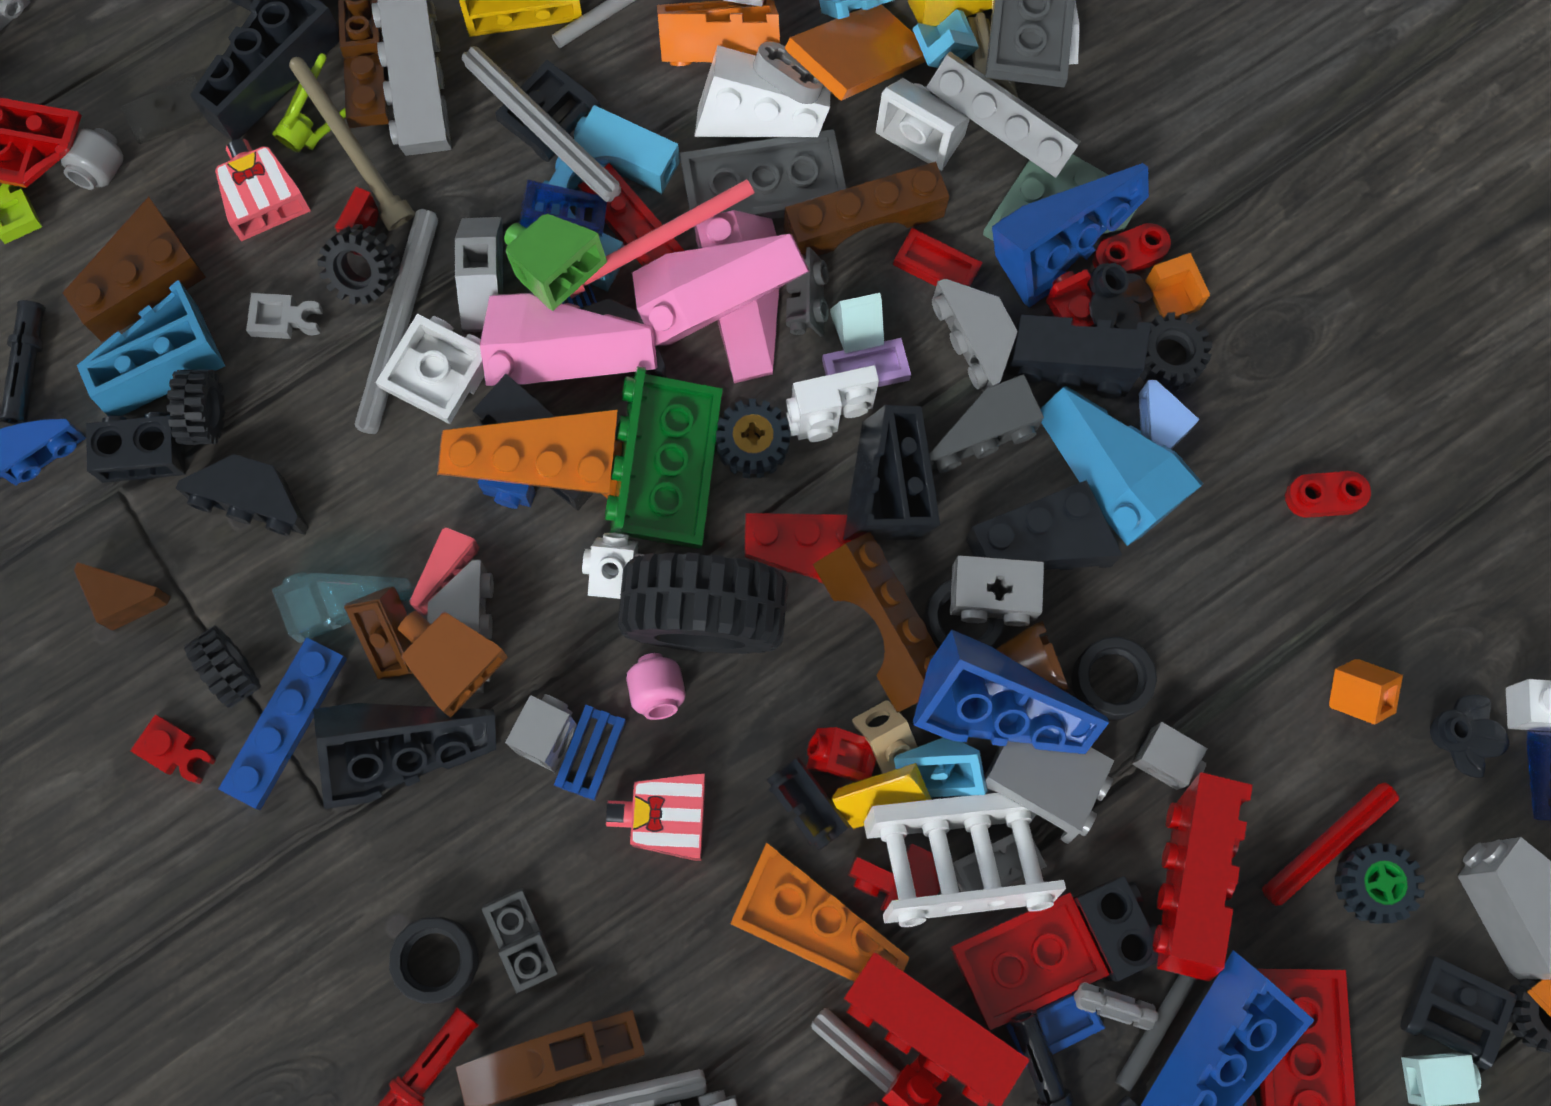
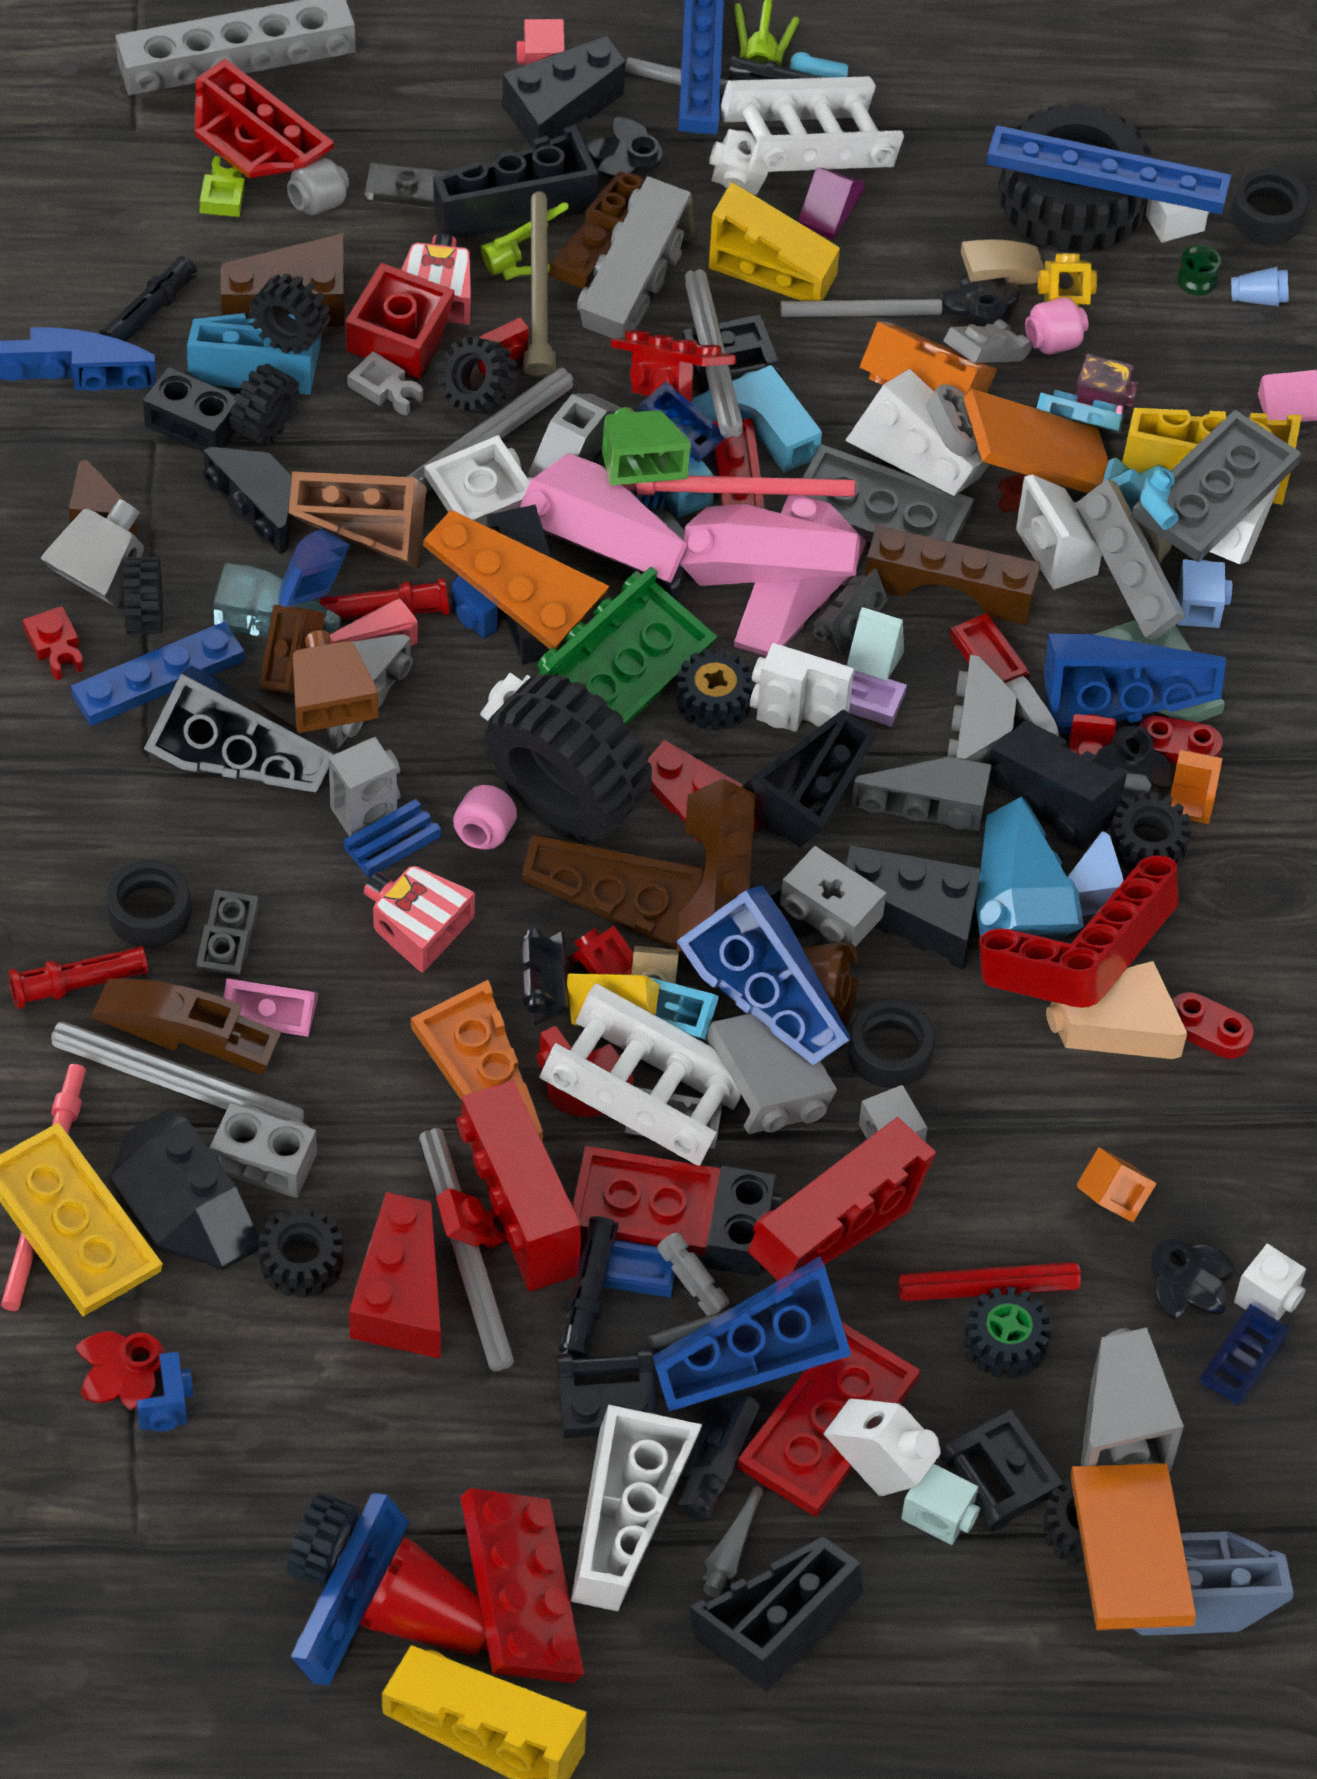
camera: 35 degrees right, 20 degrees down
none -> light grey torso [41,499,144,608]
none -> bright pink slope [223,979,318,1037]
none -> black tyre [249,273,330,354]
none -> blue slope [278,528,350,608]
none -> nougat wedge [288,471,426,569]
none -> red pin [319,577,449,624]
none -> red slope [345,263,455,379]
none -> reddish brown wing [522,835,704,950]
none -> red bracket [611,330,736,403]
none -> white torso [824,1399,940,1496]
none -> red beam [979,855,1179,1008]
none -> clear red plate [998,474,1026,513]
none -> light grey beam [1005,677,1059,736]
none -> light nougat slope [1046,961,1187,1059]
none -> medium azure arm [1140,468,1179,530]
none -> light blue brick [1177,560,1232,628]

